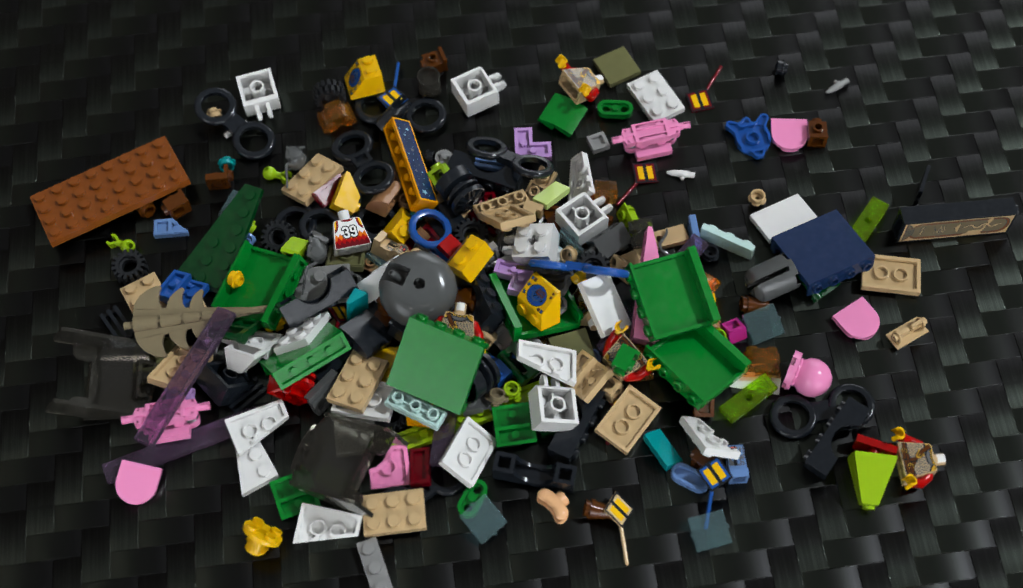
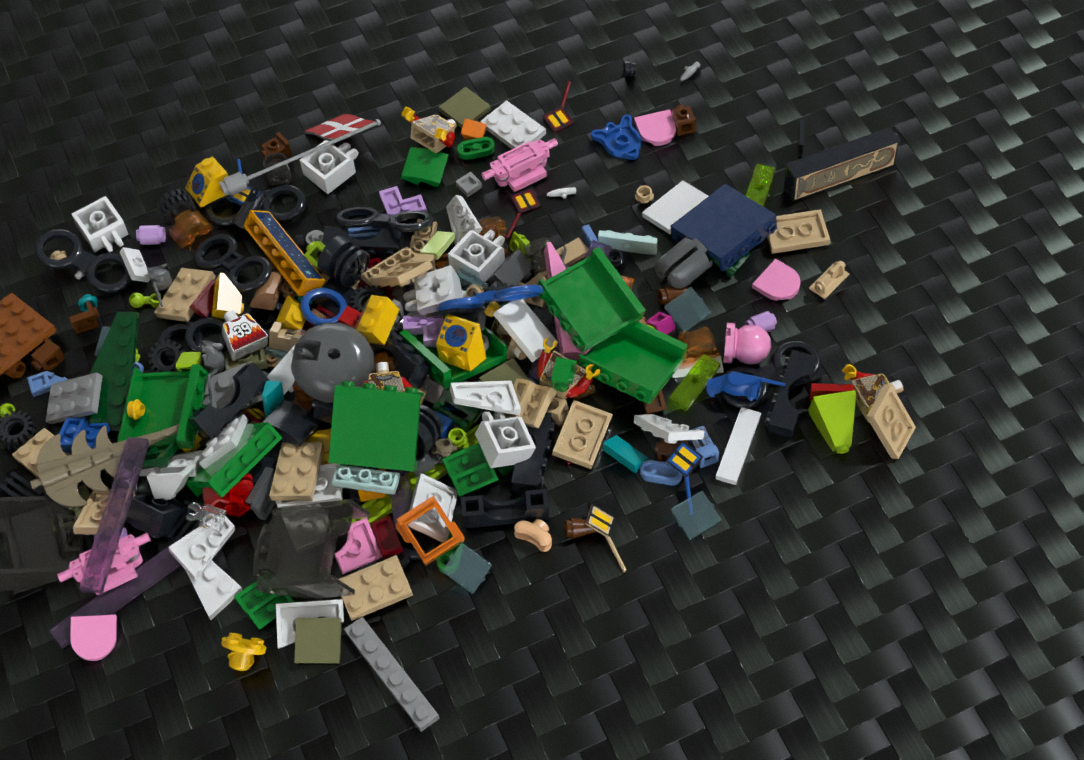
camera: 15 degrees left, 5 degrees down
none -> light grey plate [46,373,102,424]
none -> white plate [120,247,150,282]
none -> lavender brick [136,225,166,245]
none -> clear plate [186,503,226,533]
none -> flag [219,114,381,196]
none -> olive tile [294,618,342,664]
none -> orange piece [396,495,464,566]
none -> orange slope [461,119,487,141]
none -> blue animal [706,371,786,401]
none -> white tile [716,407,761,485]
none -> lavender brick [745,311,777,332]
none -> tan plate [866,384,916,459]

